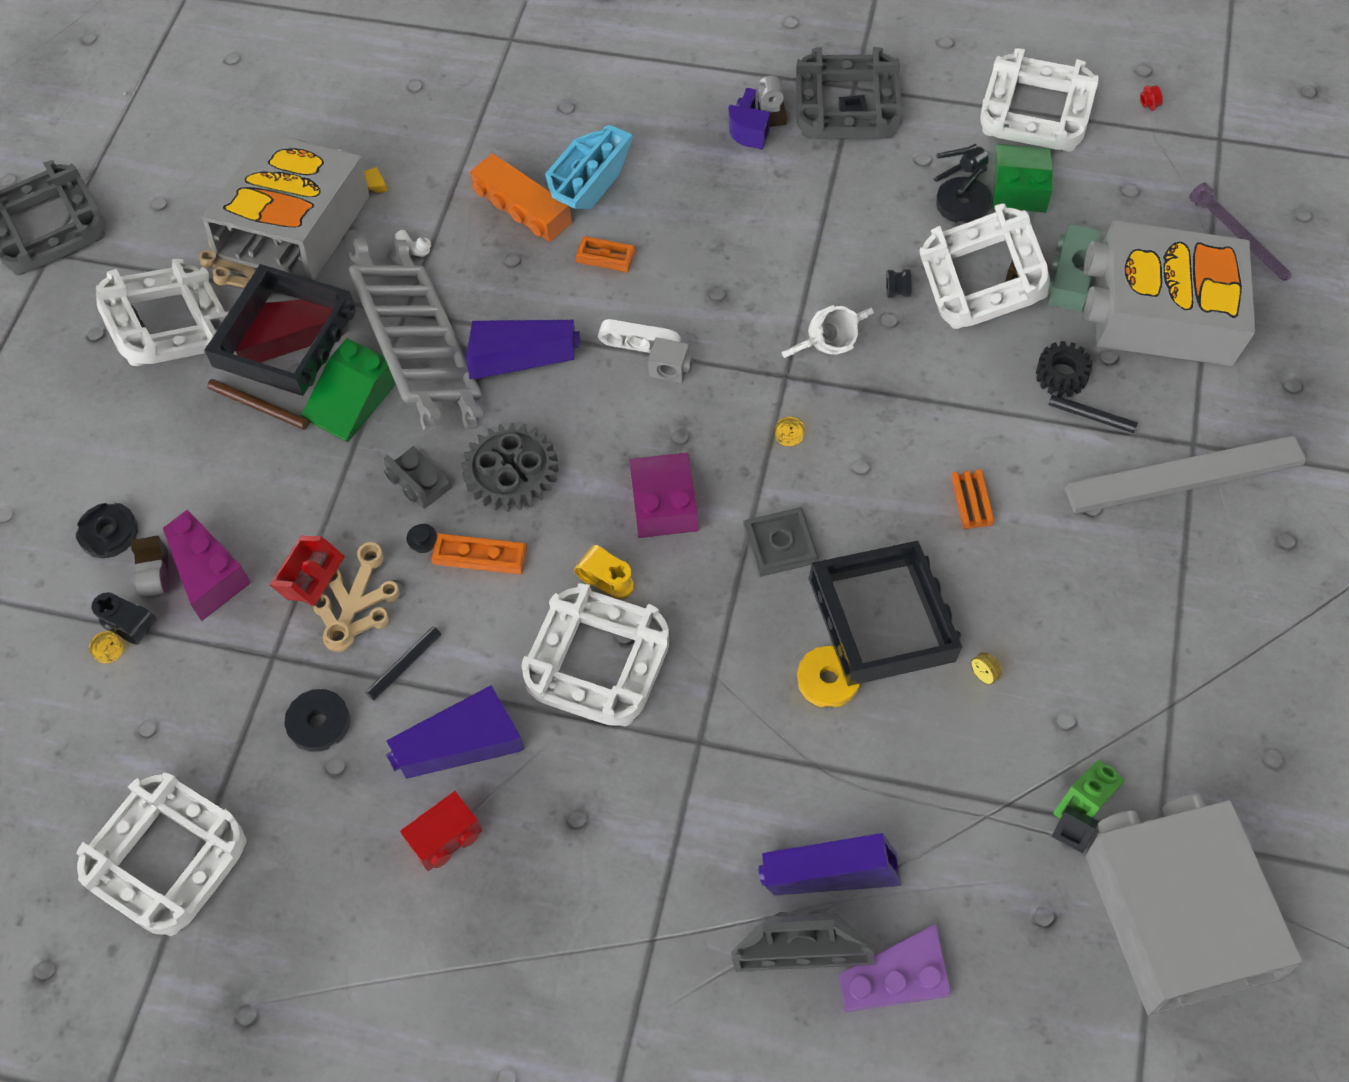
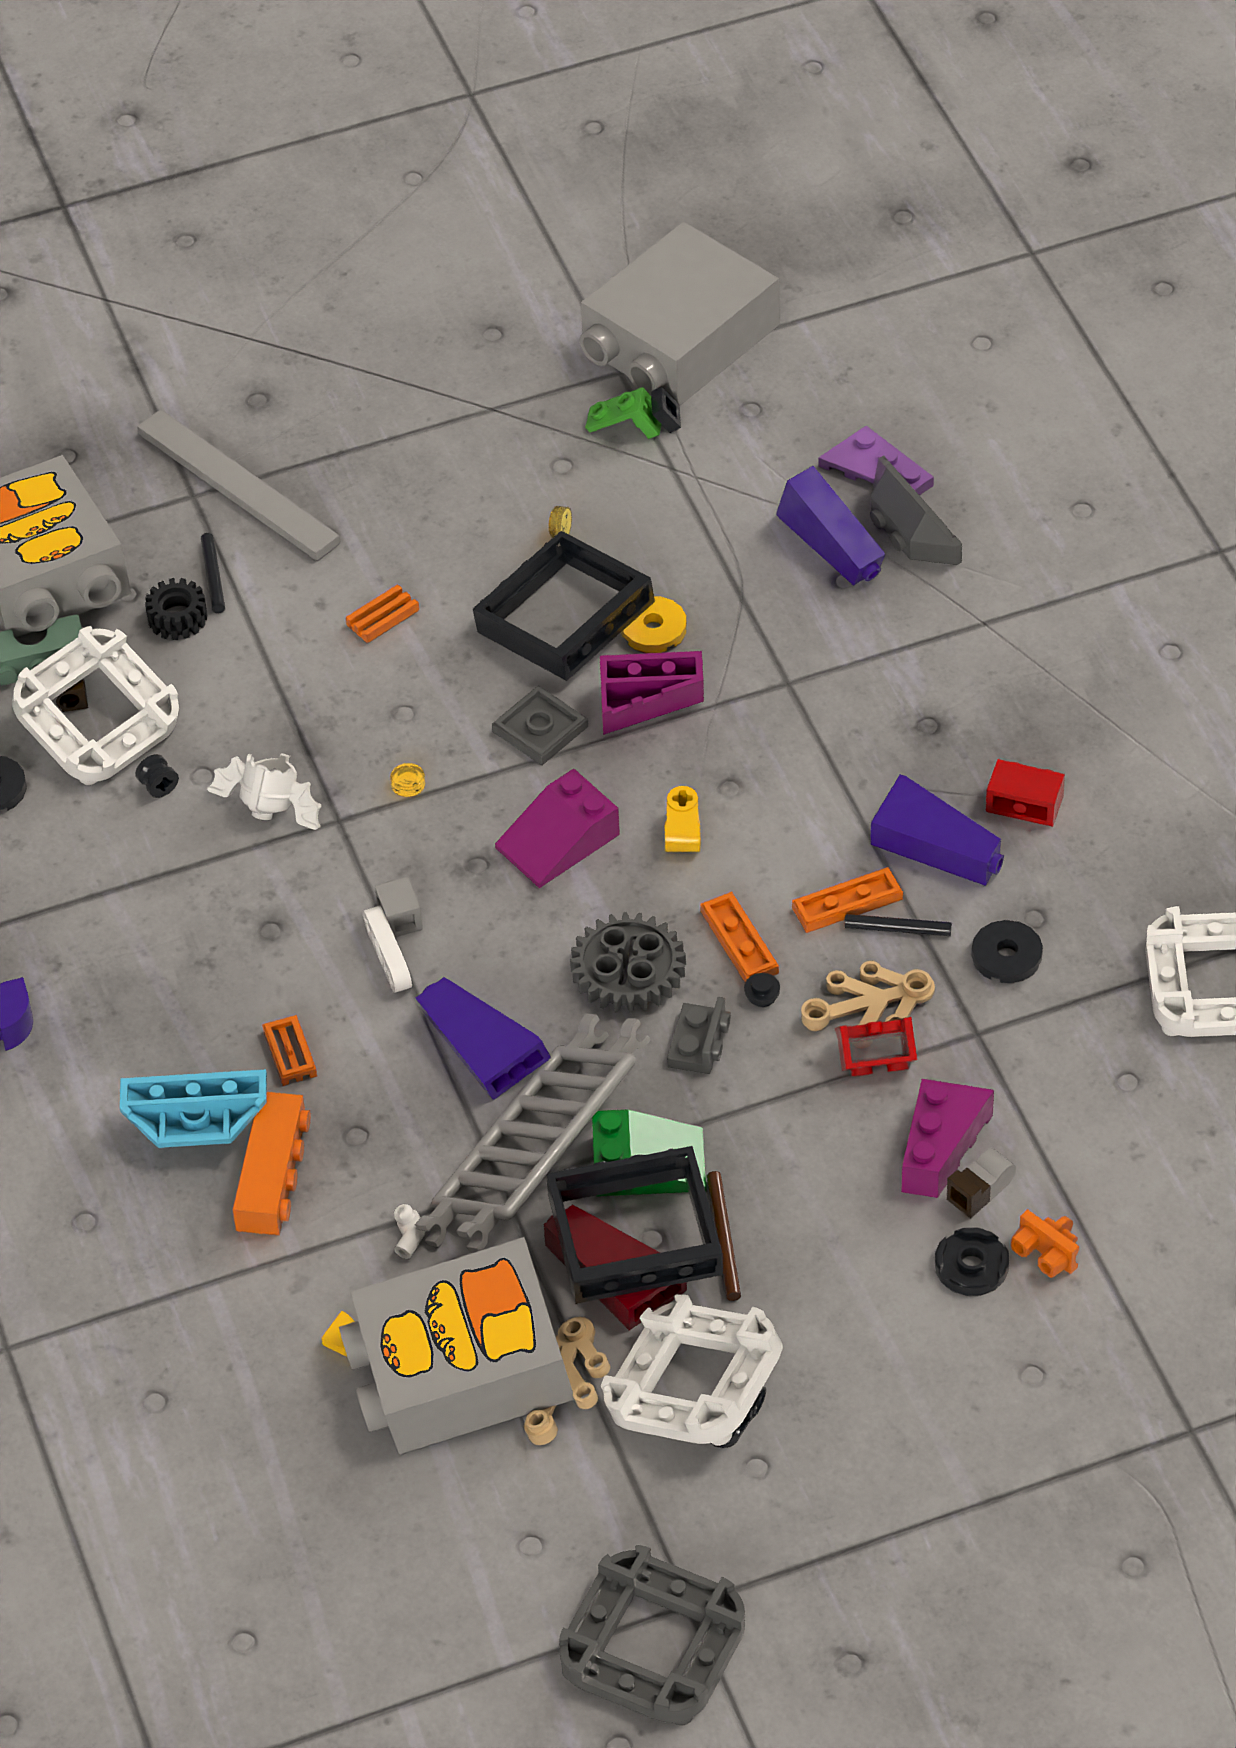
camera: 125 degrees left, 10 degrees down
clear yellow tile [89,631,124,664] -> none
black piece [91,592,157,645] -> none
white plate [522,583,670,726] -> none
none -> magenta wedge [600,651,704,735]
none -> orange tile [792,867,903,933]
none -> orange hips [1011,1209,1079,1278]

